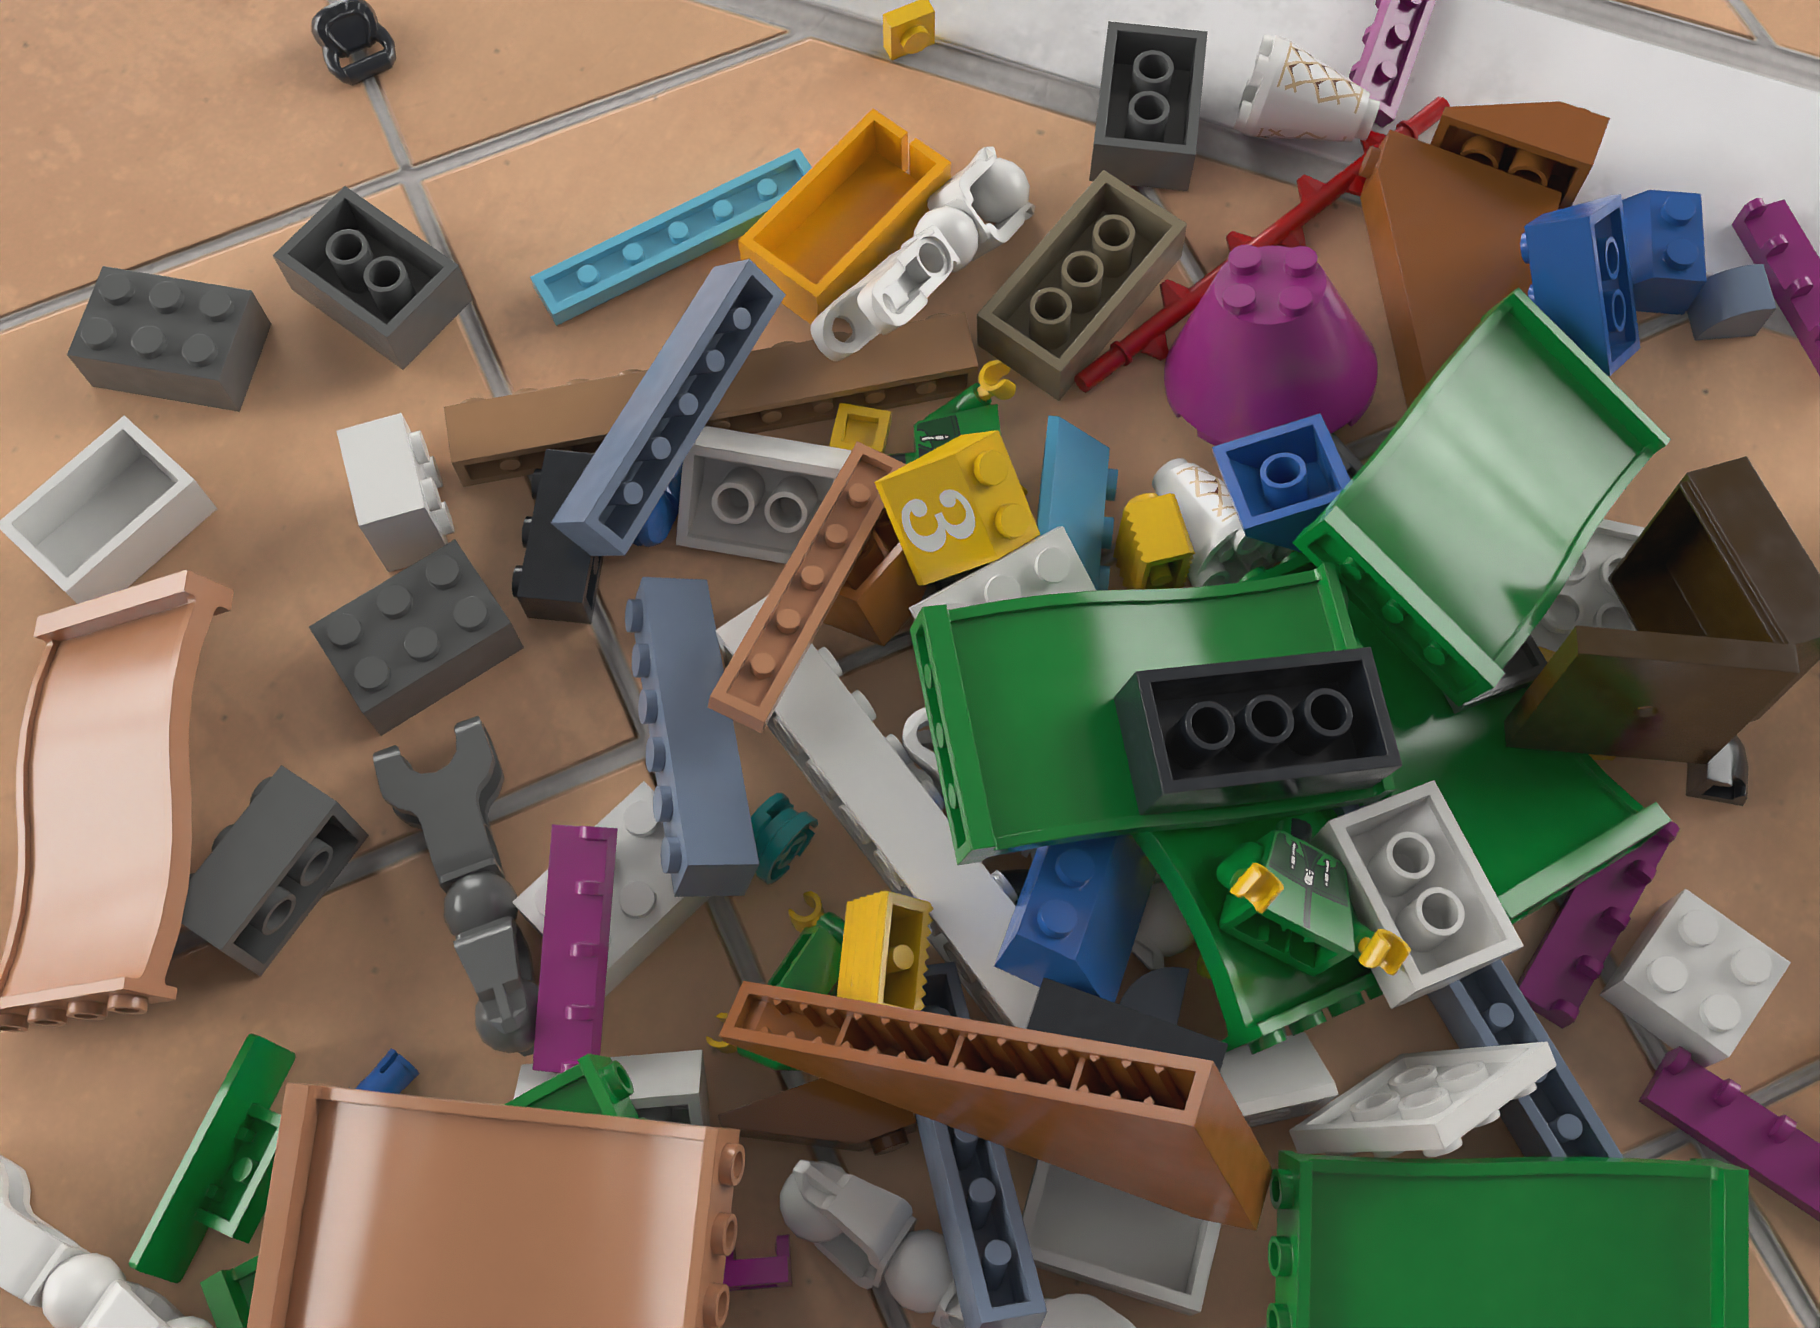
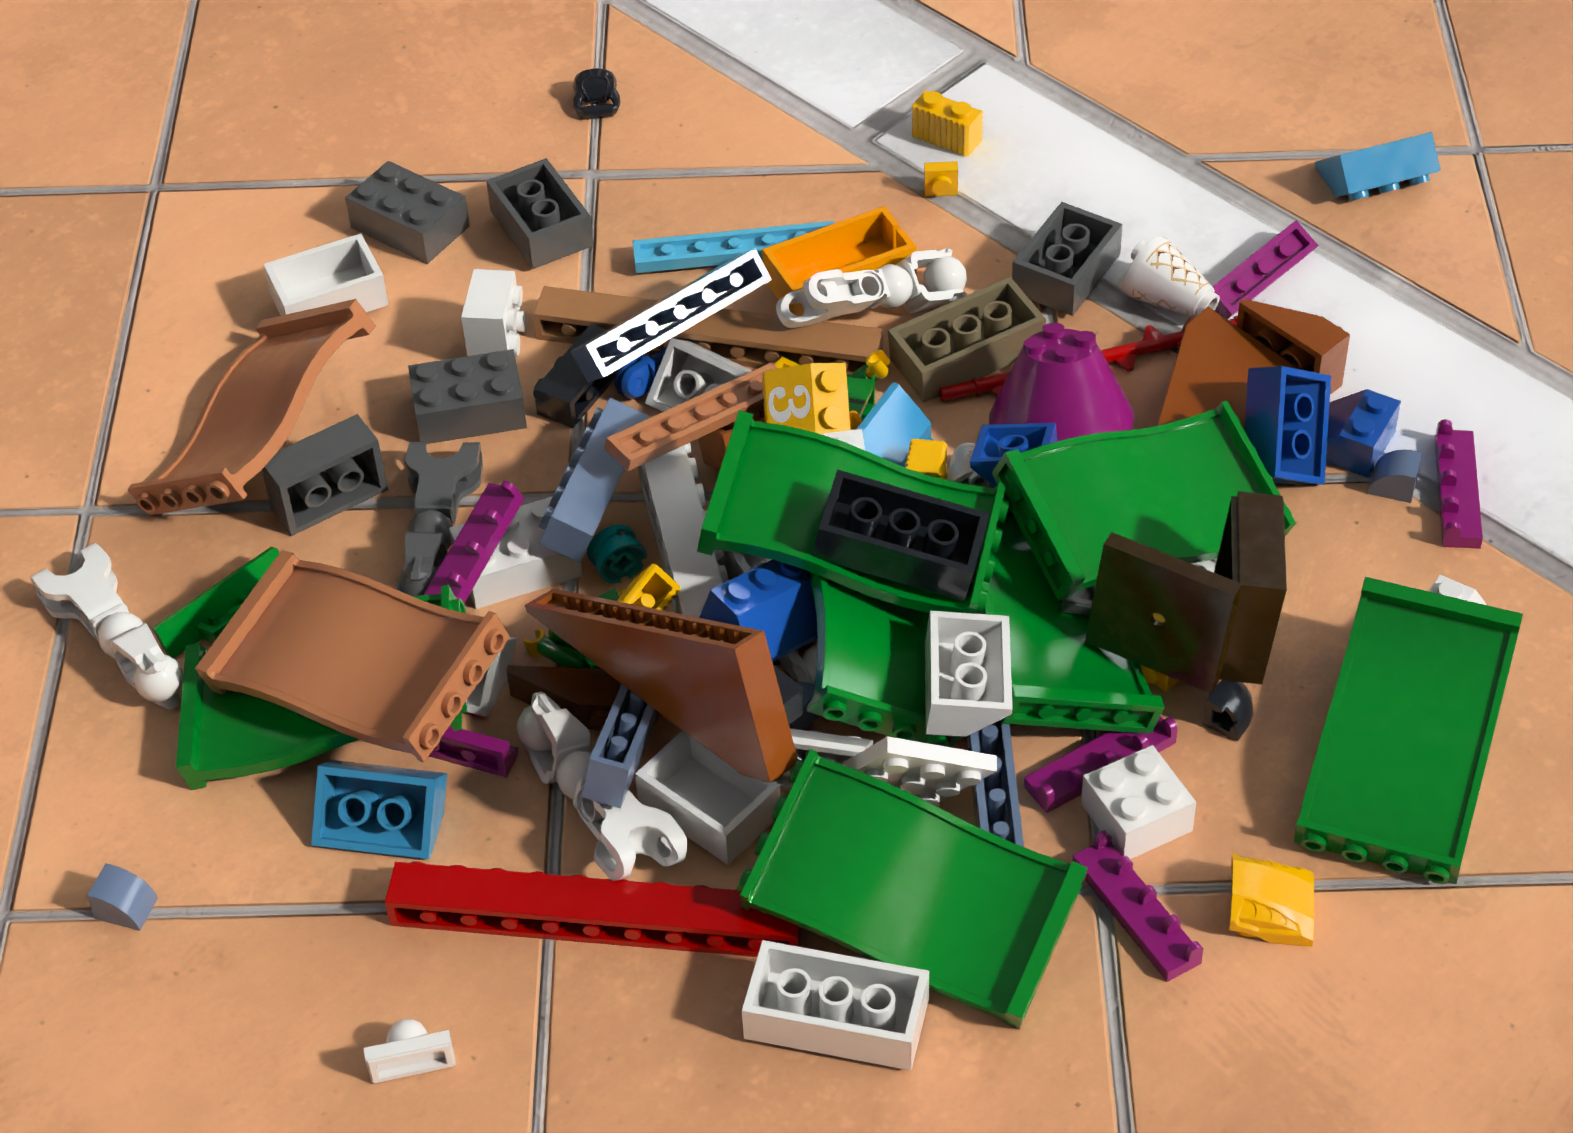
camera: 25 degrees right, 20 degrees down
green torso [1216,818,1411,977] -> none

